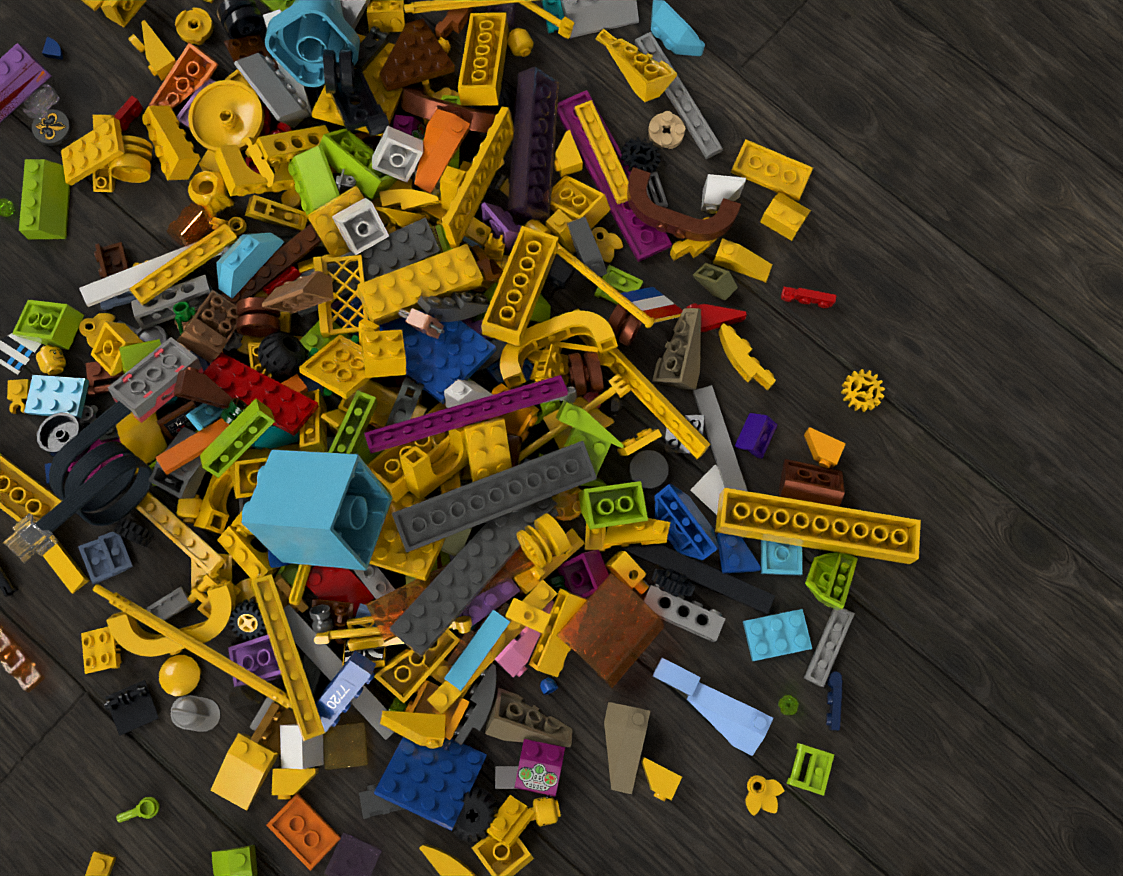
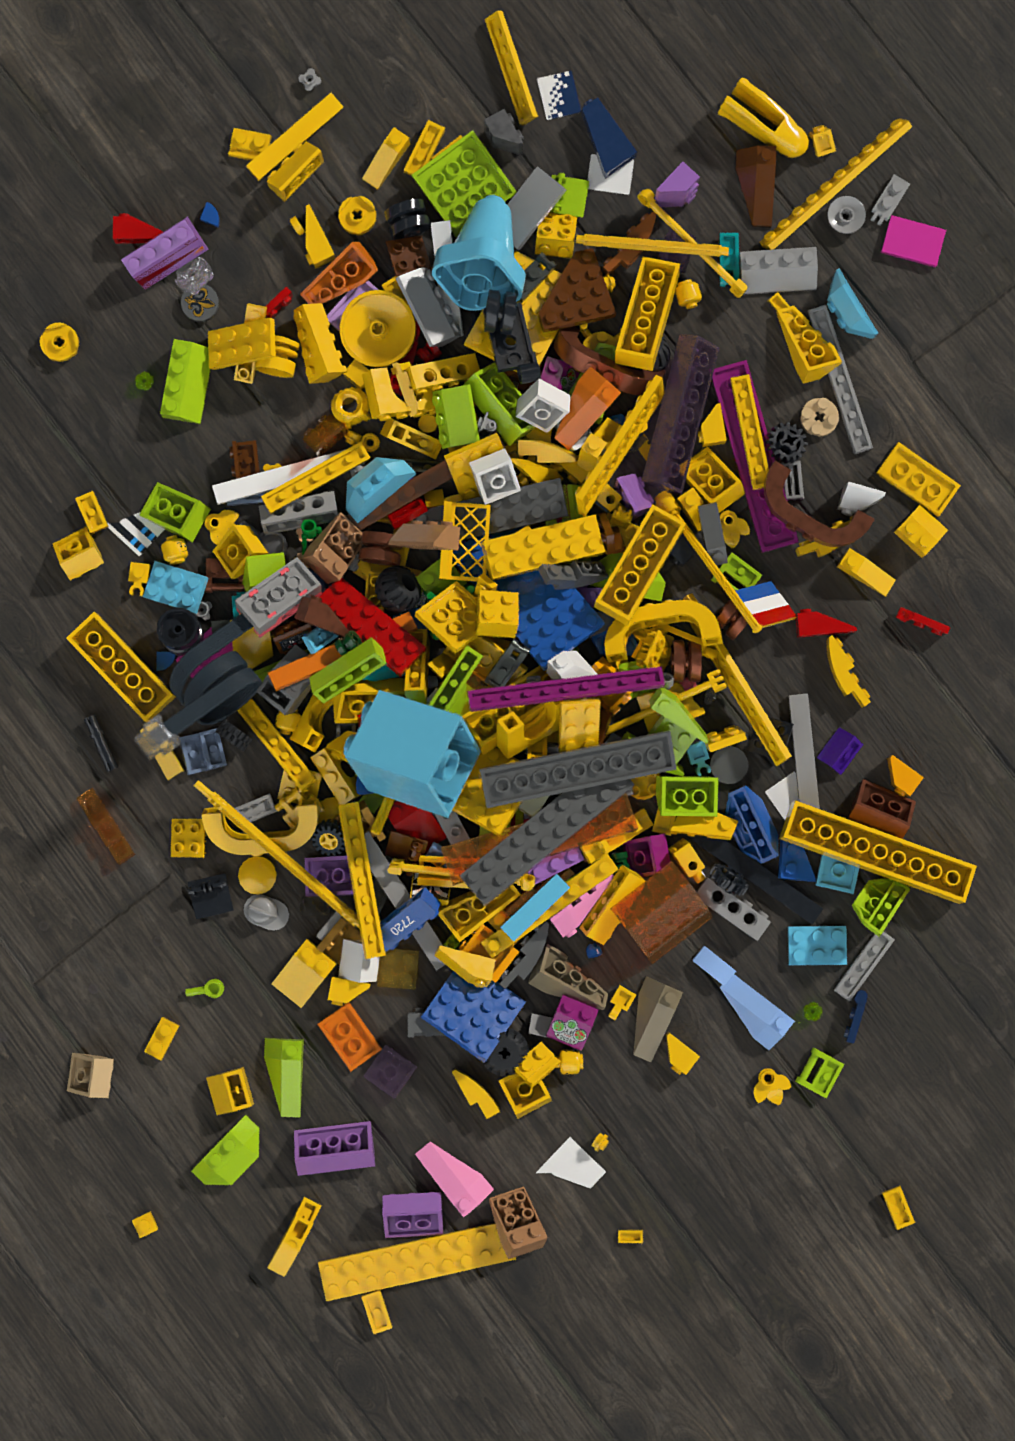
camera: 15 degrees right, 10 degrees up
dark grey wheel [309,604,334,633] -> none
nougat piece [398,308,444,339] -> none
yellow plate [505,598,552,634] -> none
yellow wheel [516,513,571,569] -> none
dark tan wedge [652,308,701,390] -> none
olive slope [693,263,738,300] -> none
yellow gear [841,369,885,412] -> none
none -> yellow plate [608,985,636,1020]
none -> medium azure plate [686,741,711,776]

